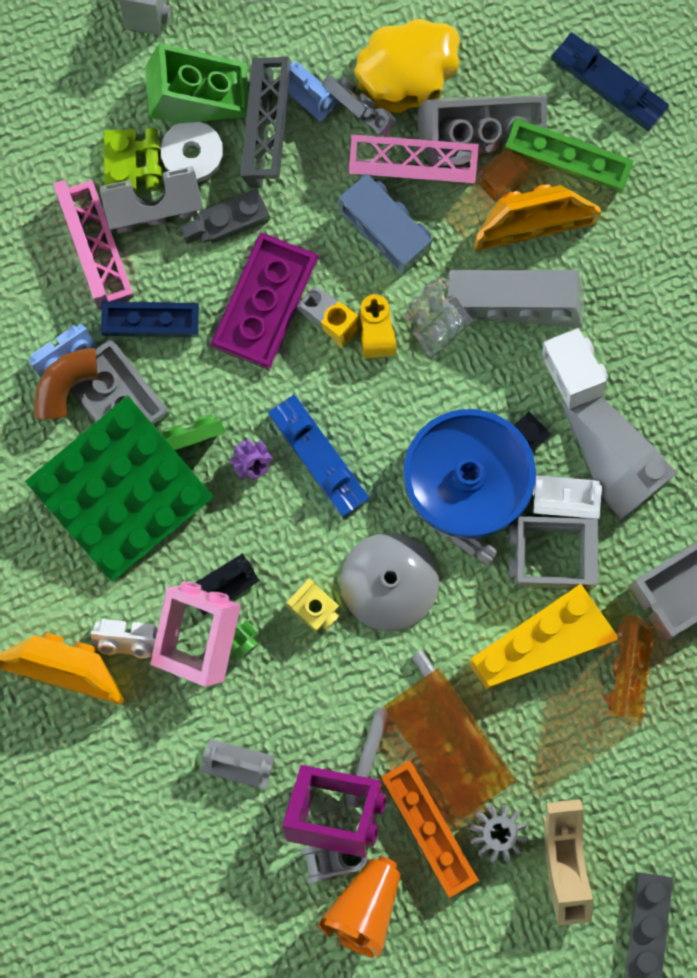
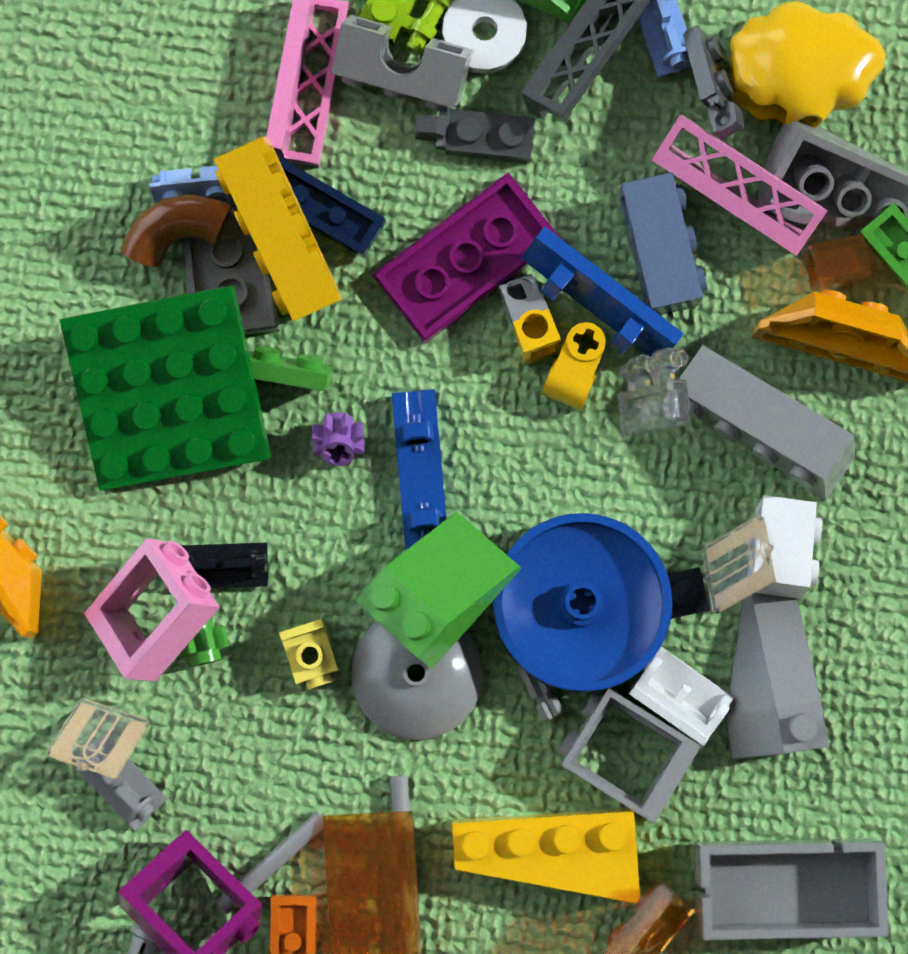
camera: 40 degrees right, 5 degrees up
white hinge [91,619,158,659] -> none
none -> clear piece [47,698,149,779]
none -> yellow wedge [214,136,342,322]
none -> bright green slope [355,511,522,669]
none -> blue hinge [521,226,684,364]
none -> clear piece [702,515,776,614]

